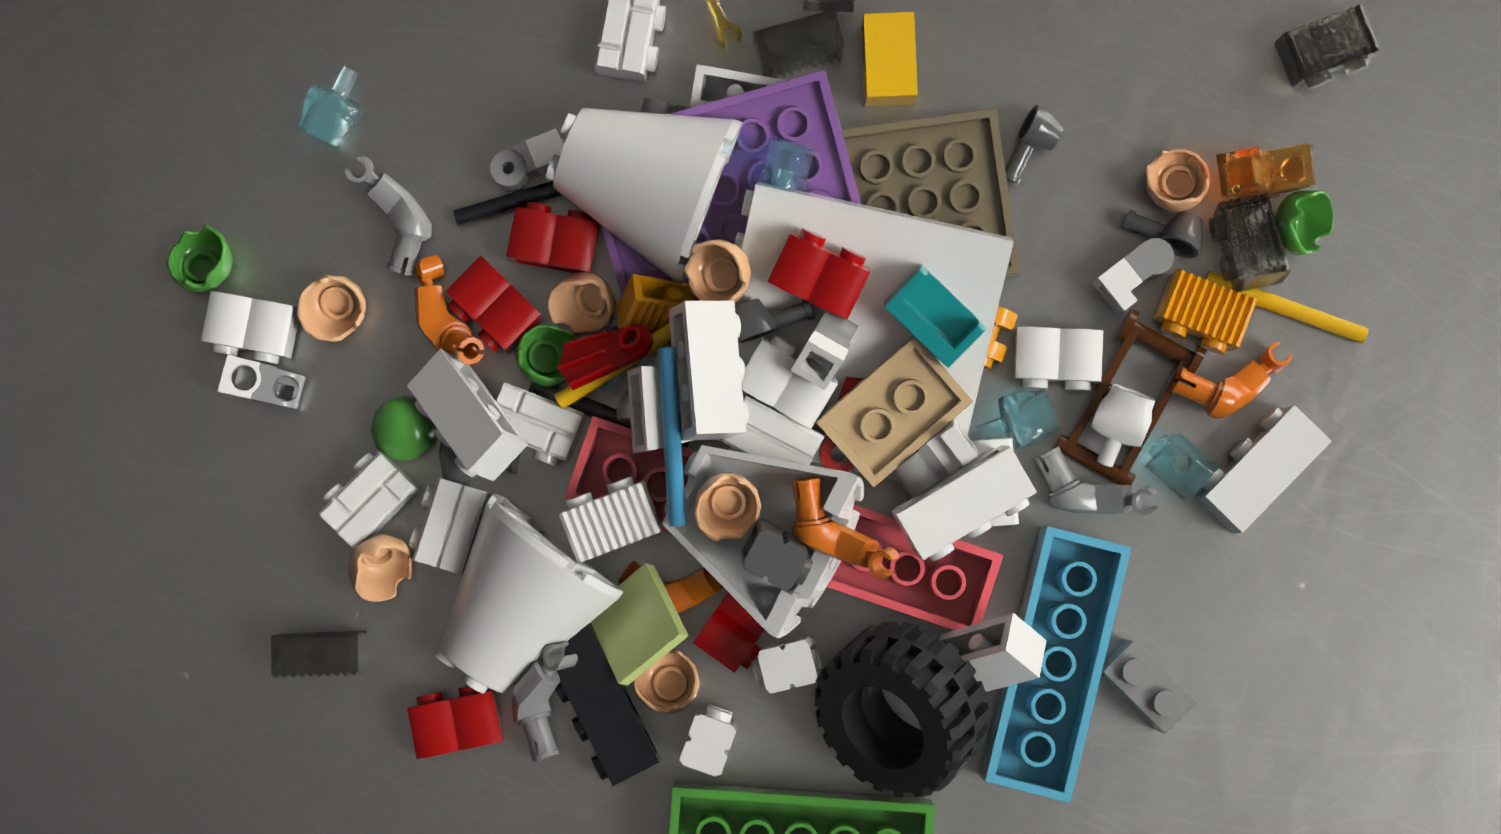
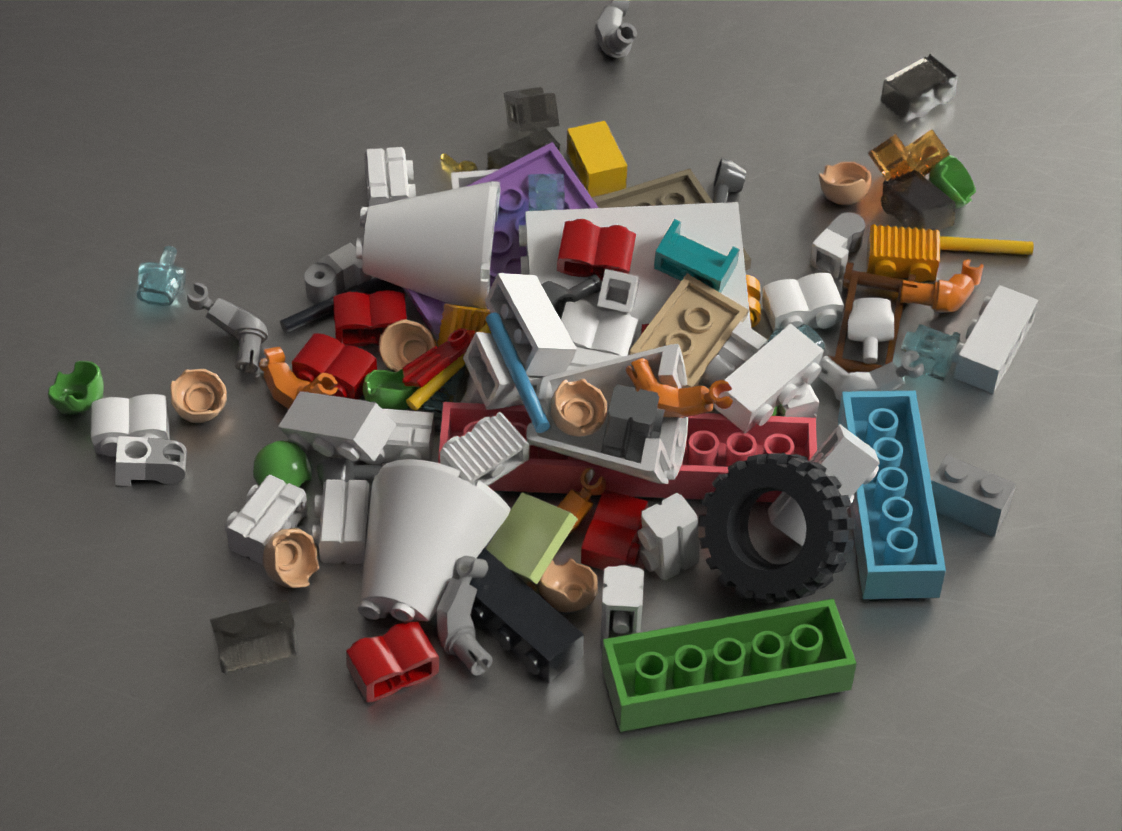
camera: 20 degrees left, 35 degrees down
light nougat hair [684,239,751,302] -> none
dark grey bar [1122,209,1203,258] -> none

